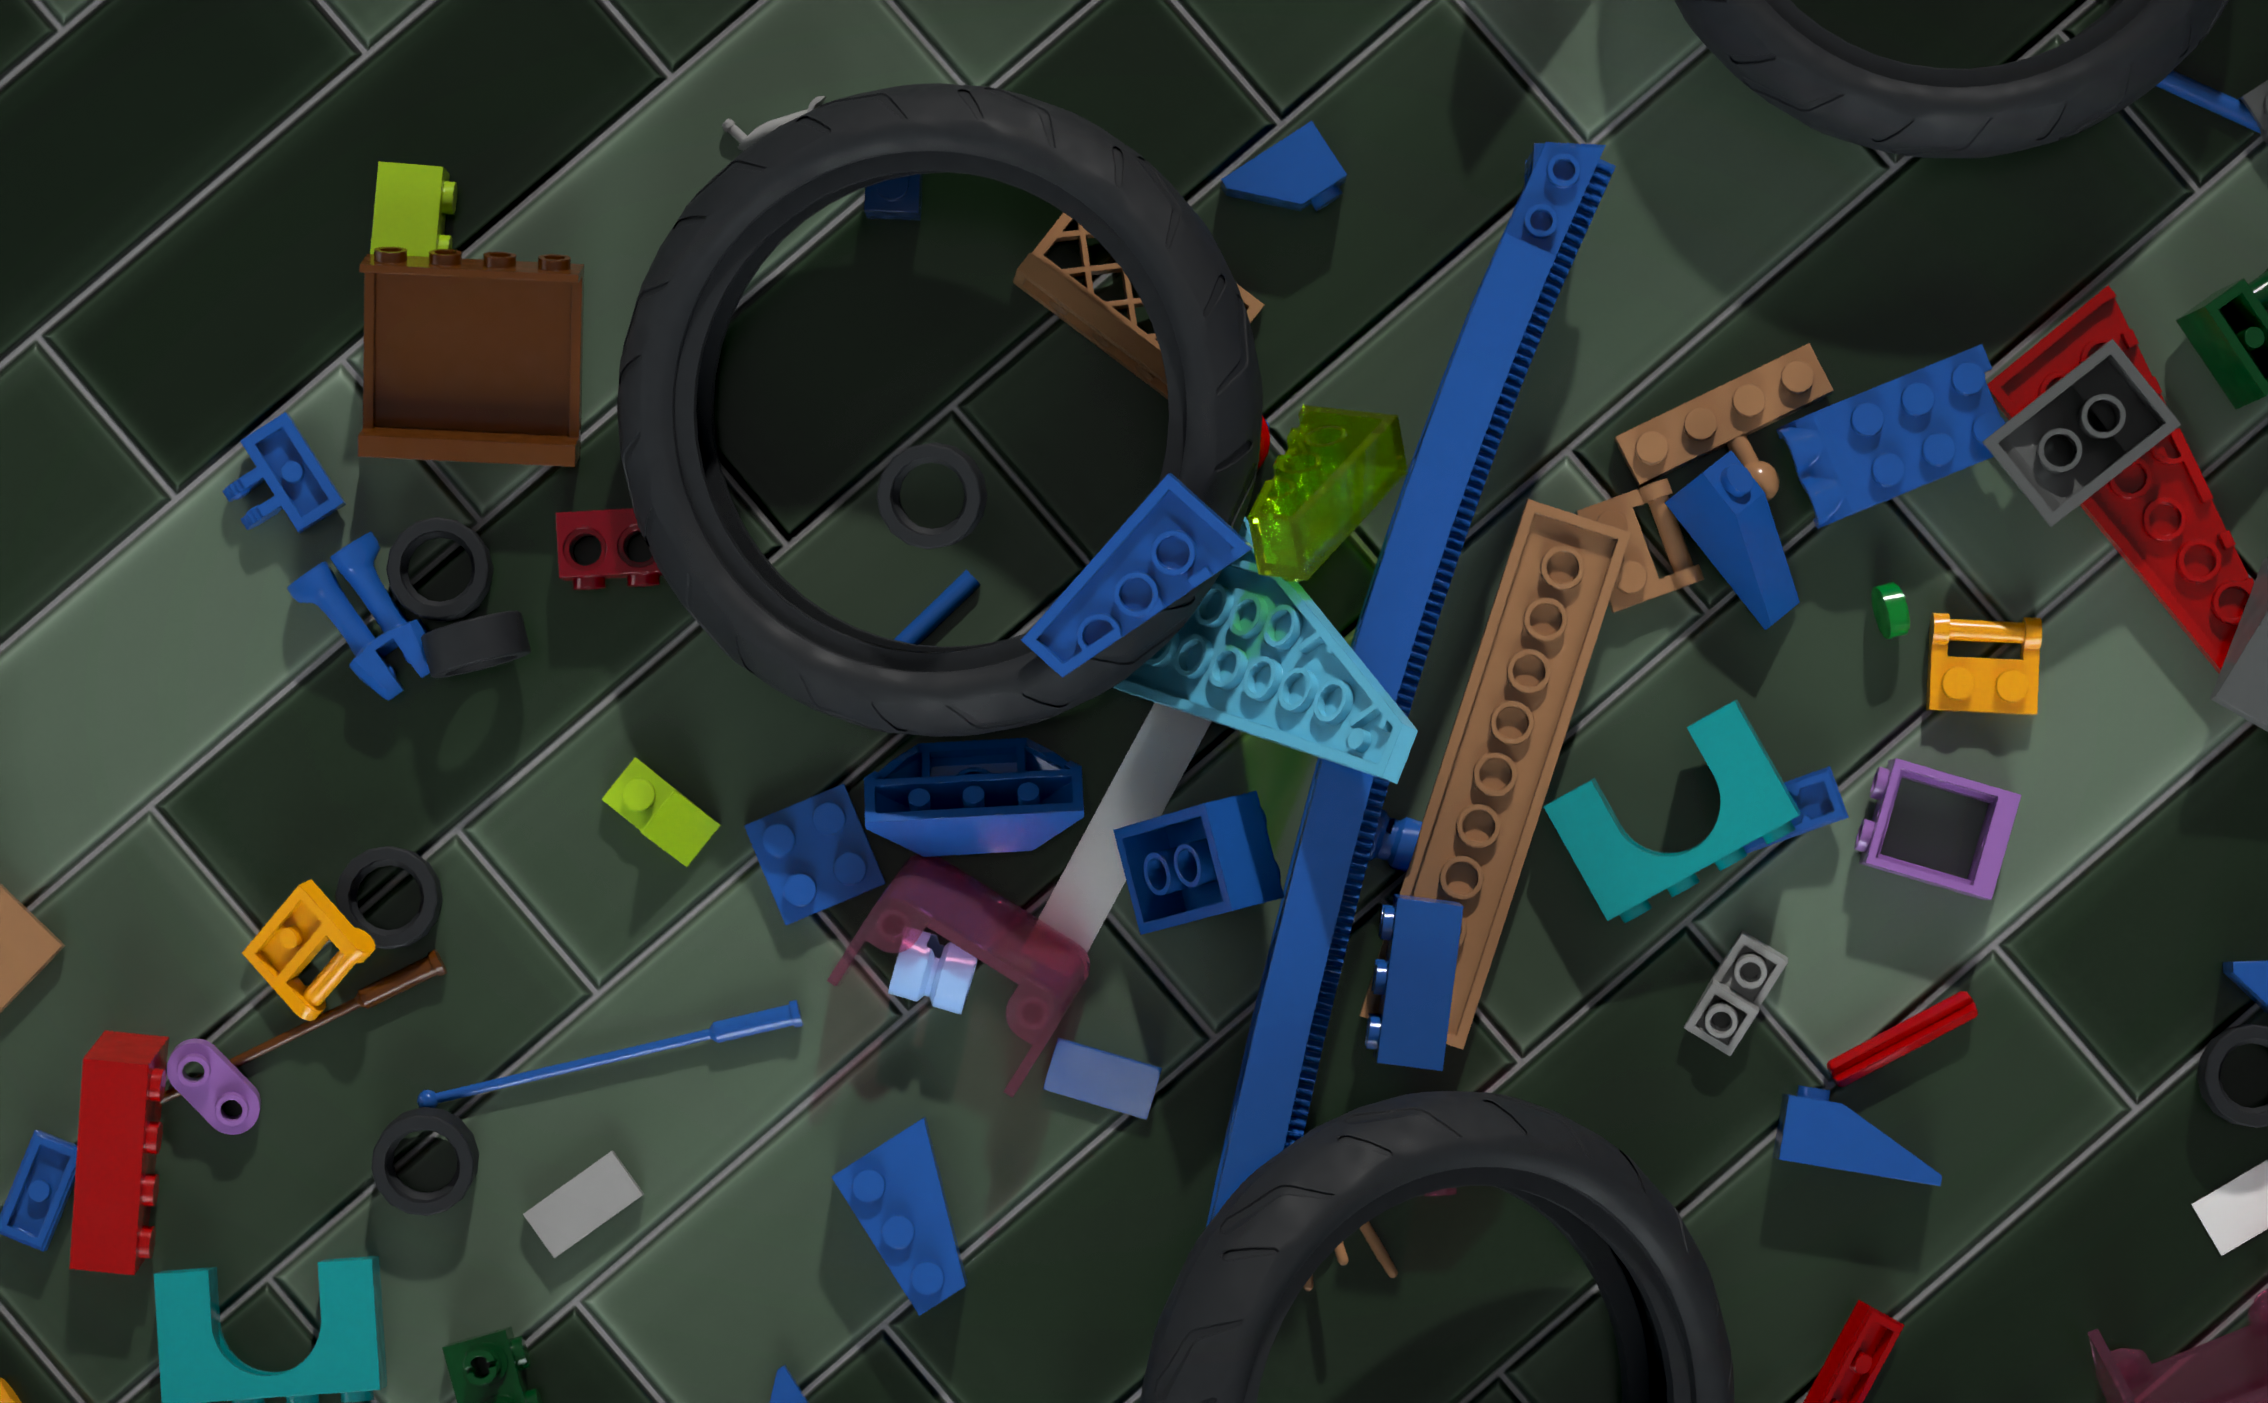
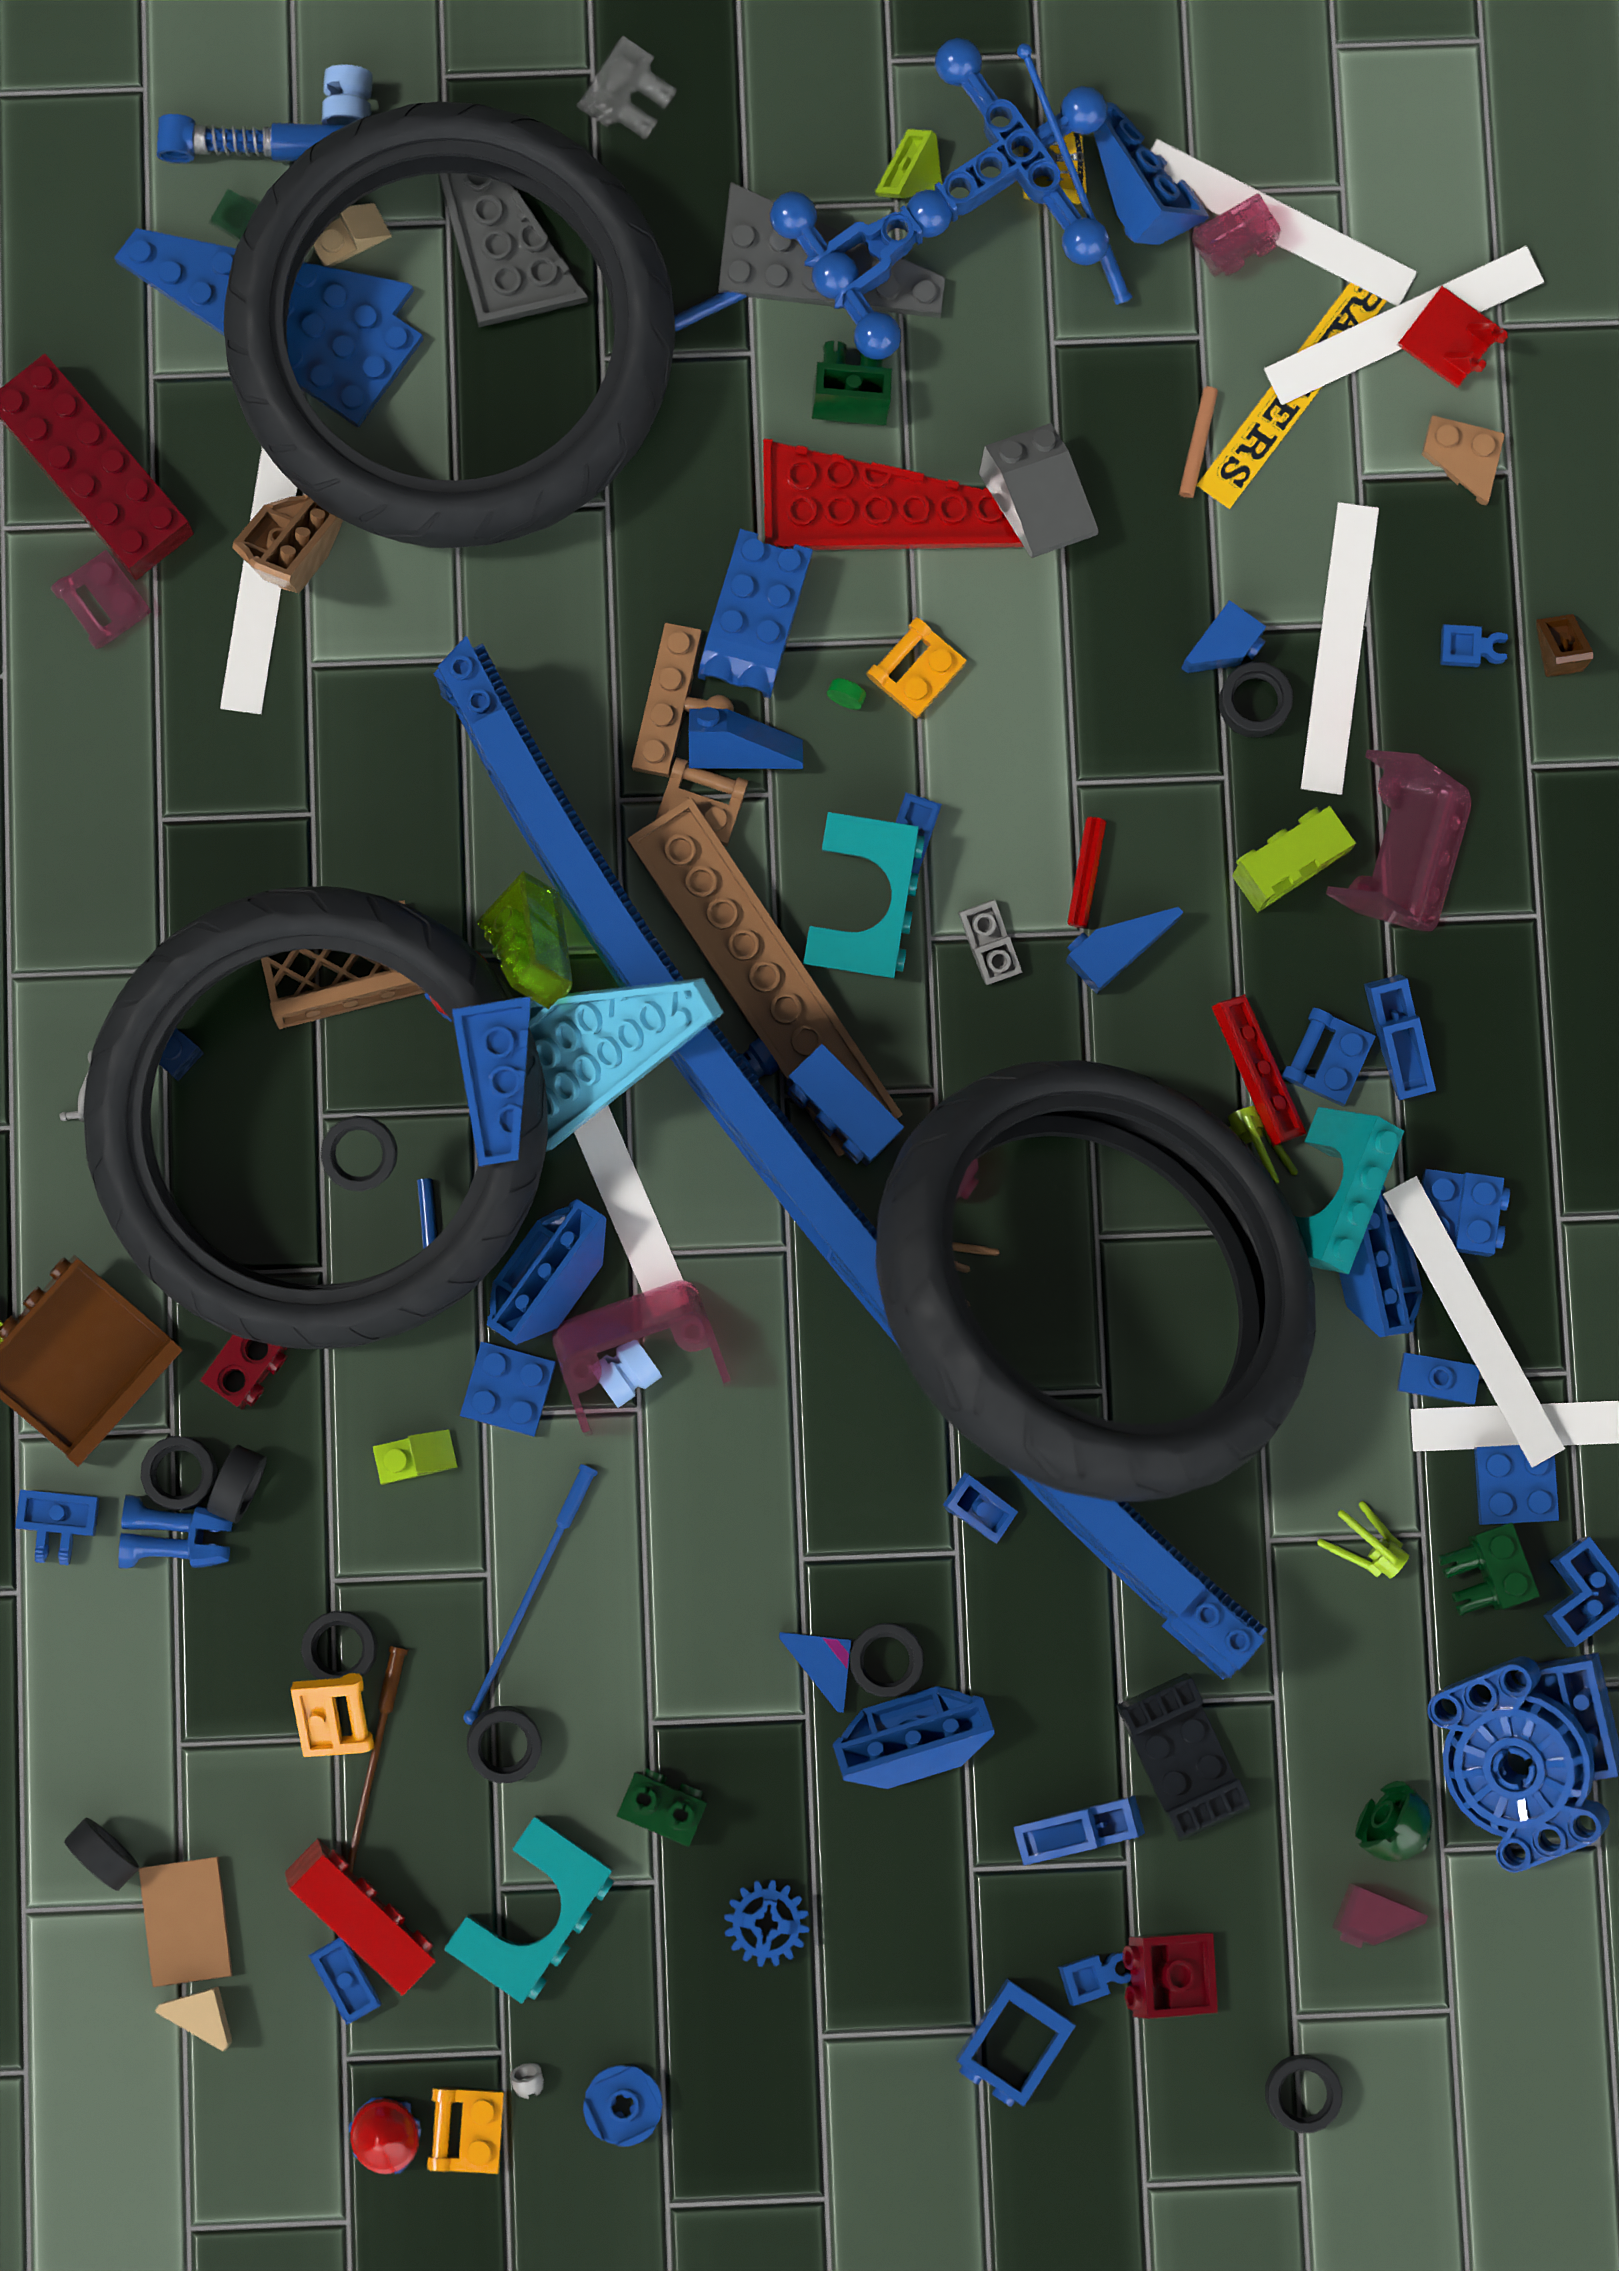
camera: 55 degrees left, 5 degrees down
medium lavender plate [167,1038,261,1135] -> none
light grey tile [523,1150,644,1258] -> none
blue wedge [832,1116,967,1316] -> none
blue slope [1043,1037,1162,1120] -> none
blue brick [1113,790,1285,935] -> none
blue slope [1220,121,1347,211] -> none
medium lavender window [1854,758,2021,900] -> none
dark grey slope [1982,339,2182,527] -> none
none -> lime wedge [1232,806,1356,913]

